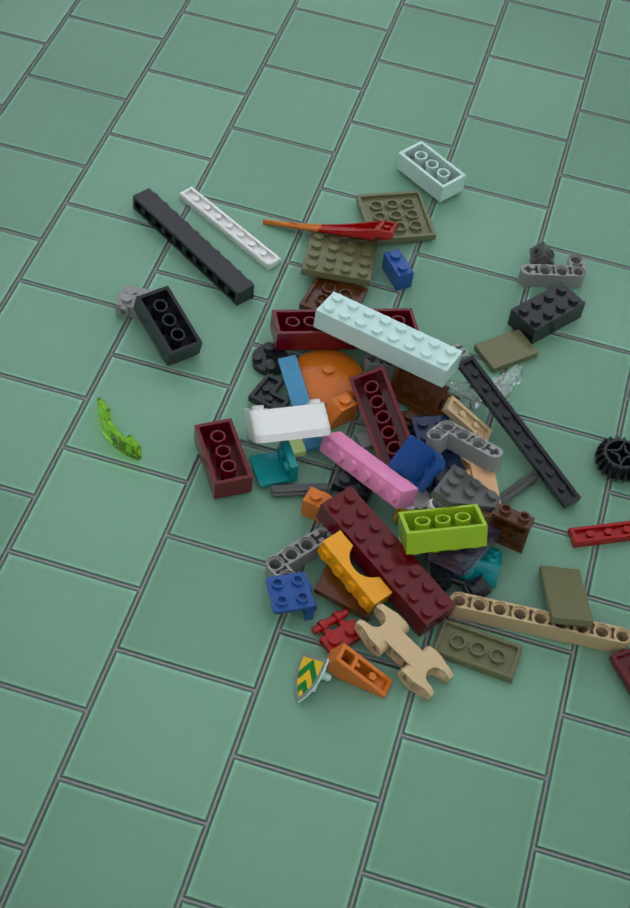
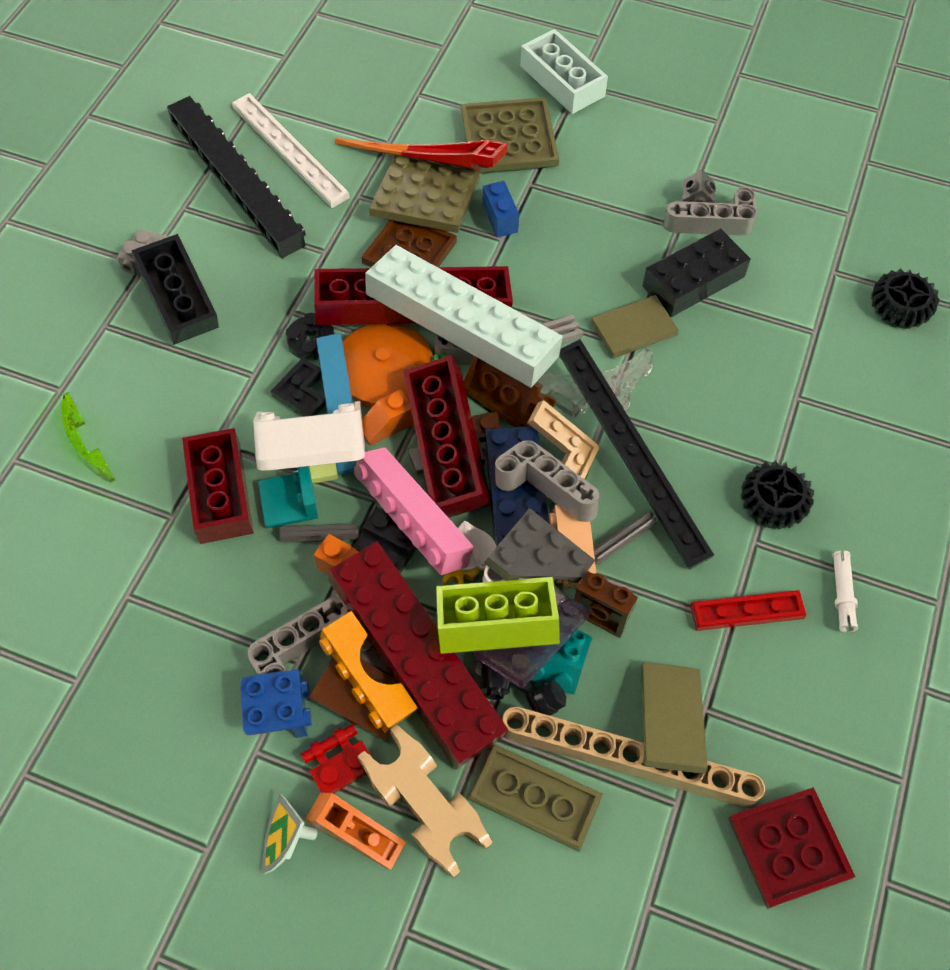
camera: 10 degrees right, 10 degrees up
blue bracket [389,435,446,493] -> none

